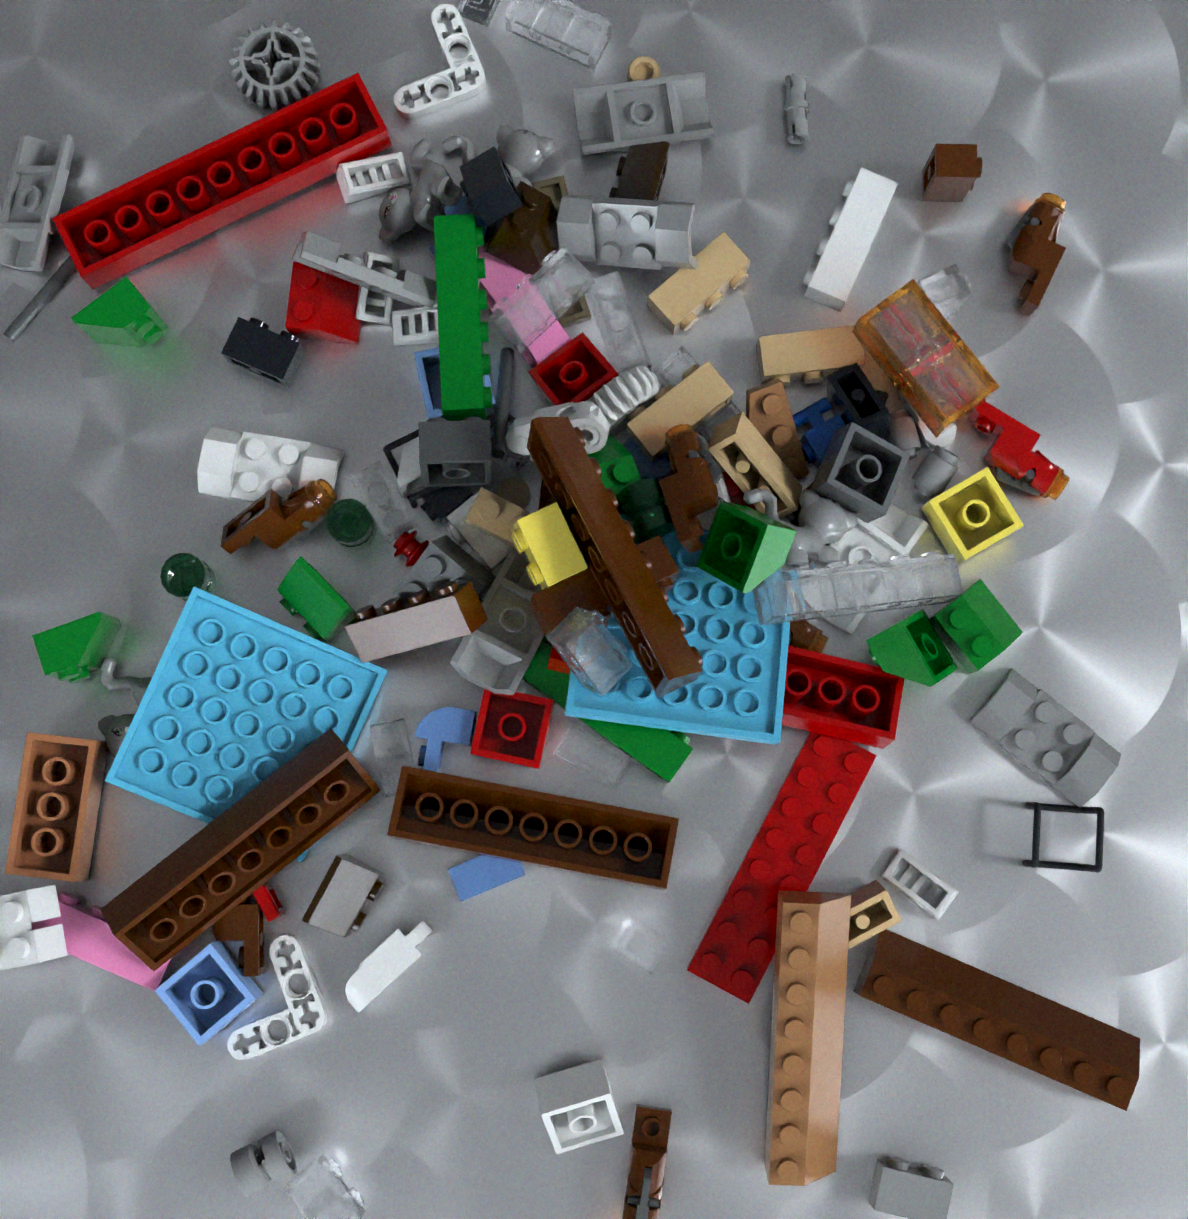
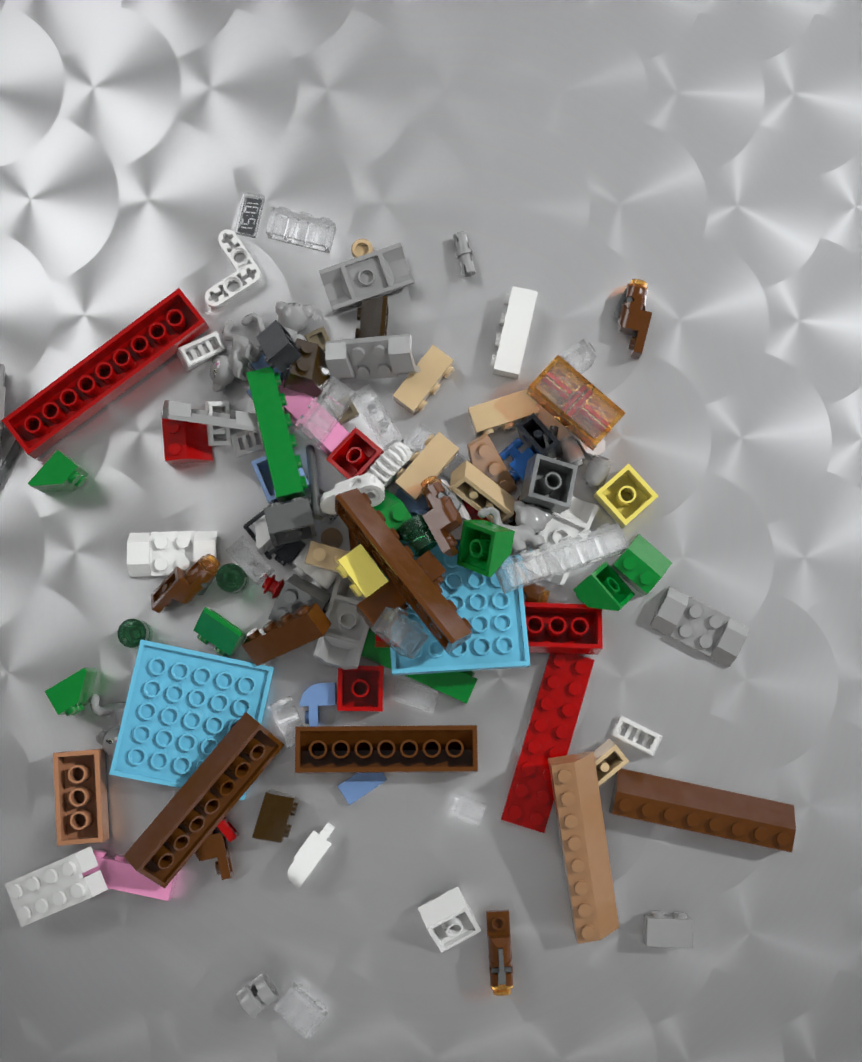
camera: 10 degrees left, 0 degrees up
light blue brick [154,941,263,1046] -> none
black brick [221,317,306,388] -> none
white beam [227,934,328,1060] -> none
light grey gear [229,19,320,112] -> none
reddish brown brick [922,144,982,202] -> none
red plate [967,400,1070,500] -> none
black piece [1022,802,1105,873] -> none

